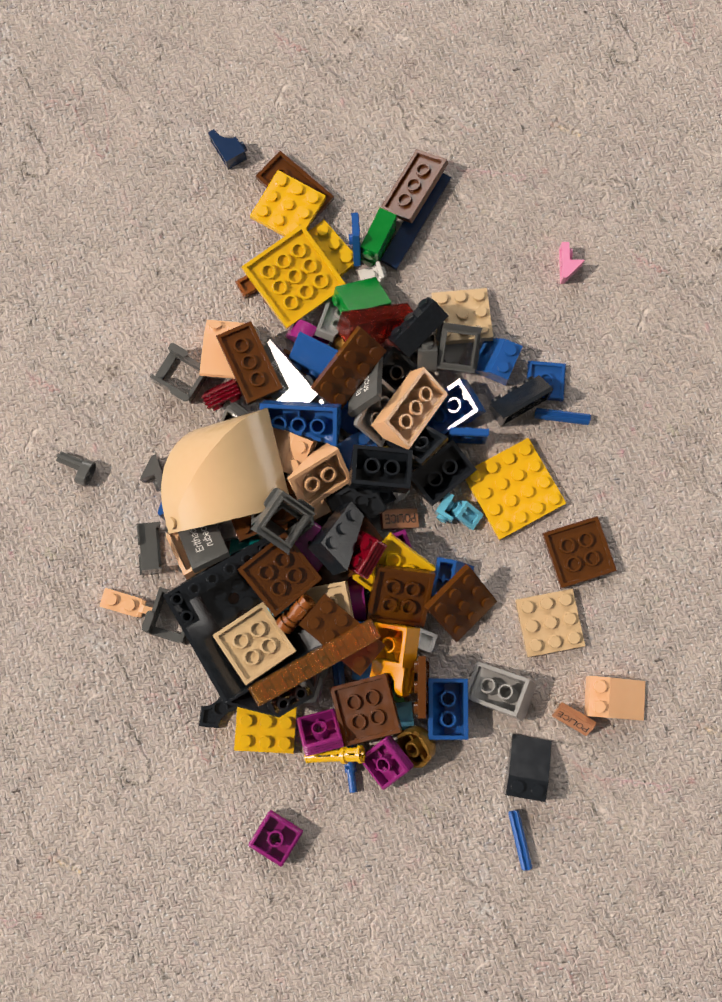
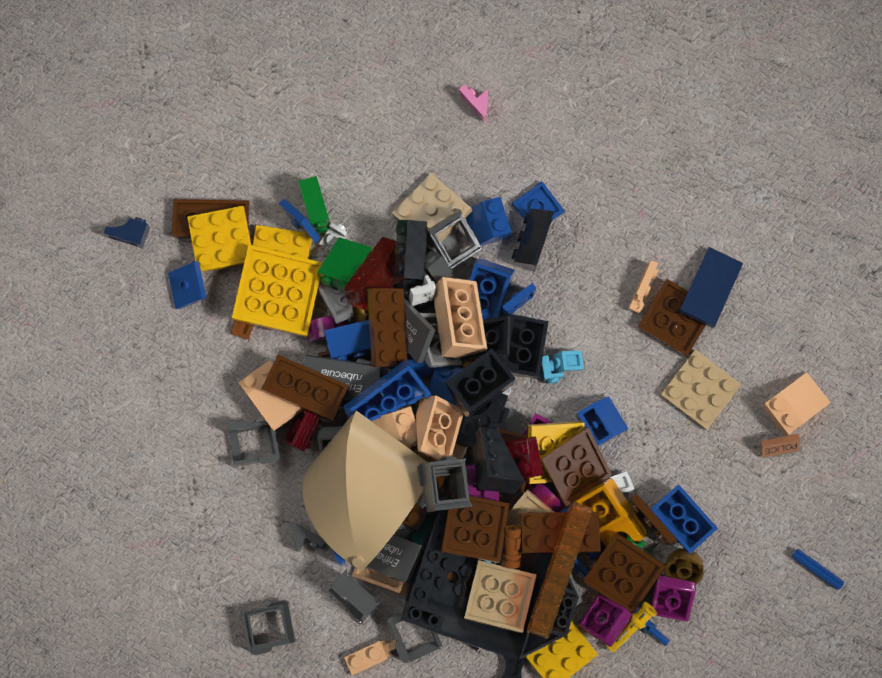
camera: 45 degrees left, 0 degrees up
dark grey piece [56,451,97,487] -> none
plate [380,149,449,223] -> none
nougat tile [380,508,419,530] -> none
dark blue tile [381,173,451,270] -> none
medium azure bracket [395,701,414,730] -> none
reddish brown plate [424,564,497,642] -> none
yellow plate [465,438,566,540] -> none
light grey slope [468,661,537,722] -> none
black slope [503,734,552,802] -> none
blue axle [534,408,591,425] -> none
none -> blue plate [168,262,207,309]
none -> dark grey piece [242,600,297,655]
none -> white bracket [409,275,436,306]
none -> light nougat hinge [628,260,658,313]
none -> dark blue tile [679,247,743,329]

